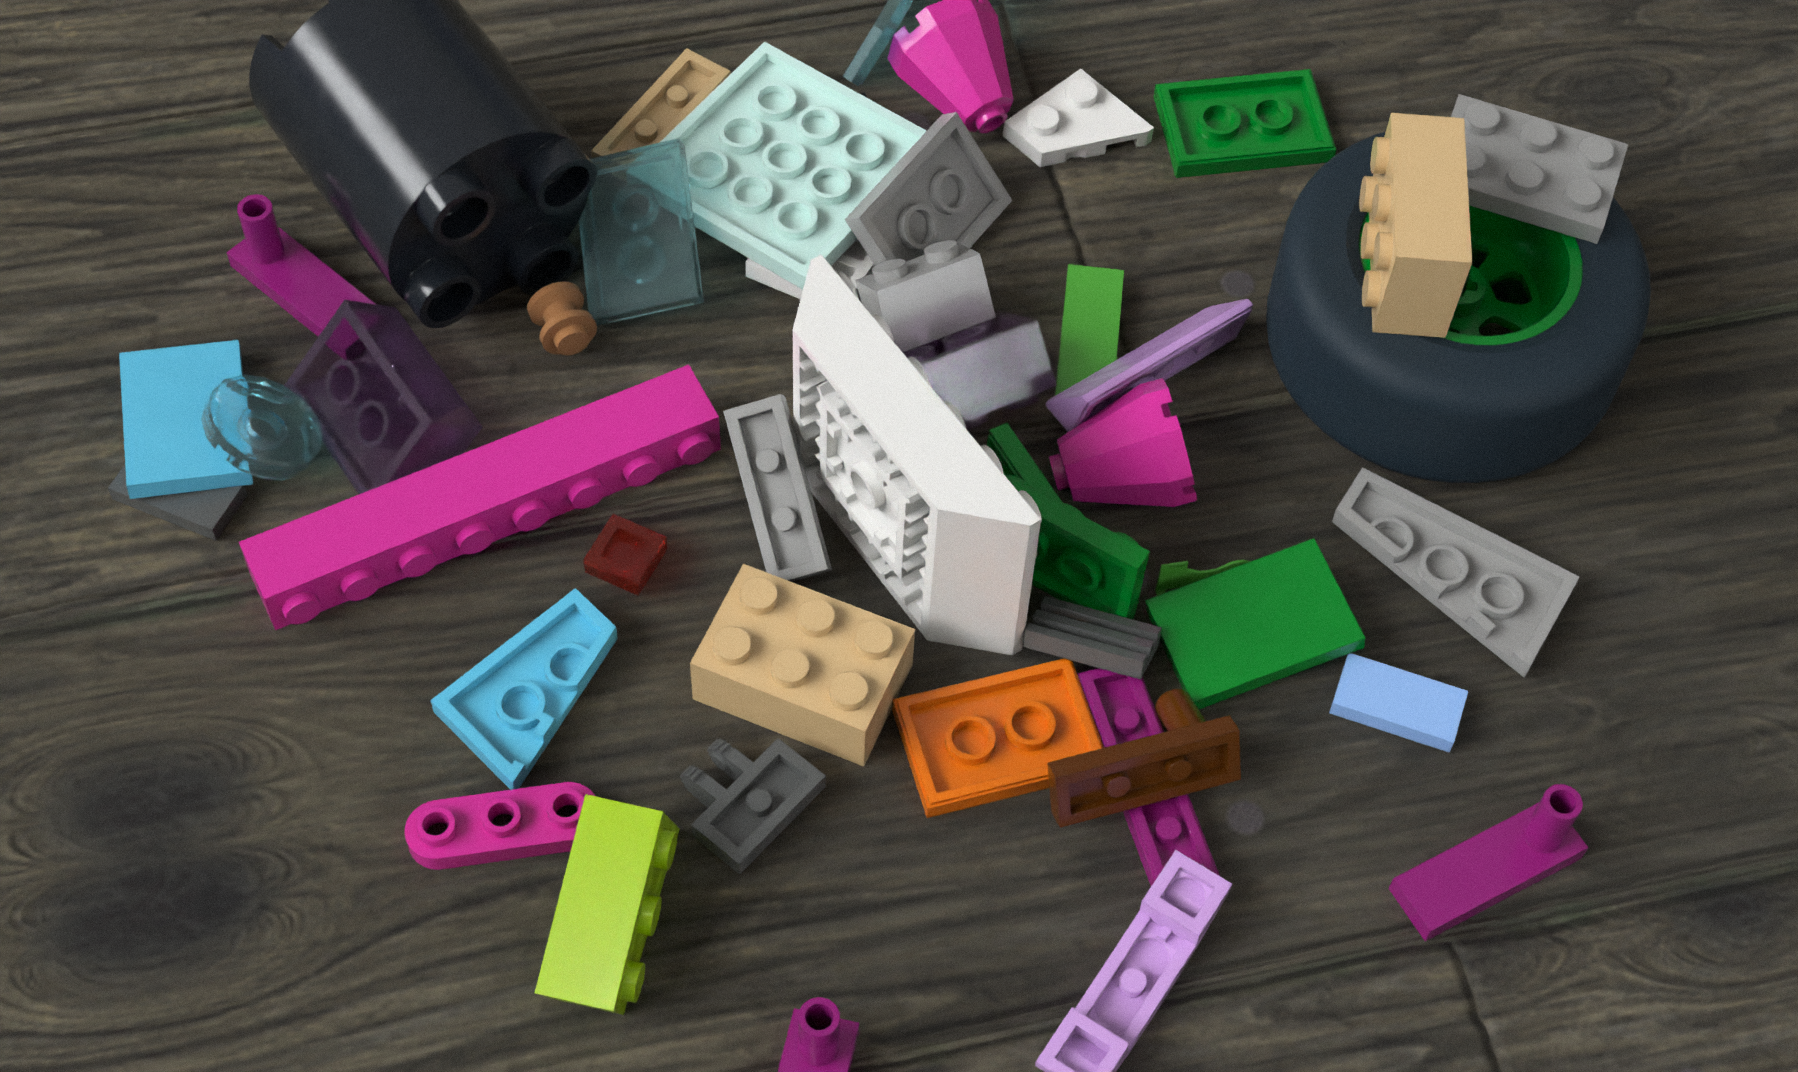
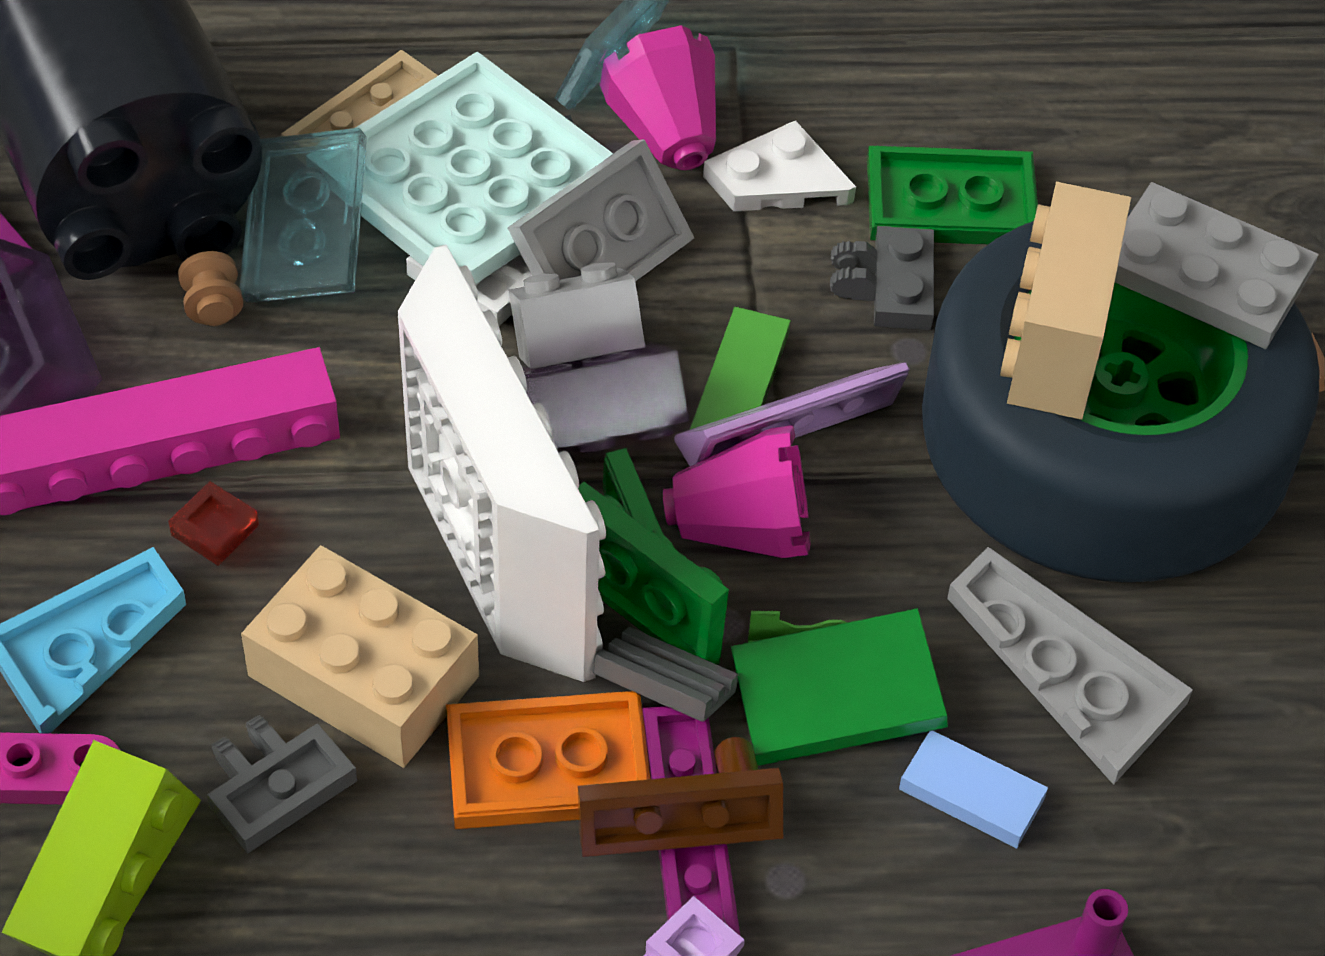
camera: 10 degrees right, 5 degrees down
light grey piece [723,394,832,582] -> none
none -> dark grey hinge [830,226,934,330]

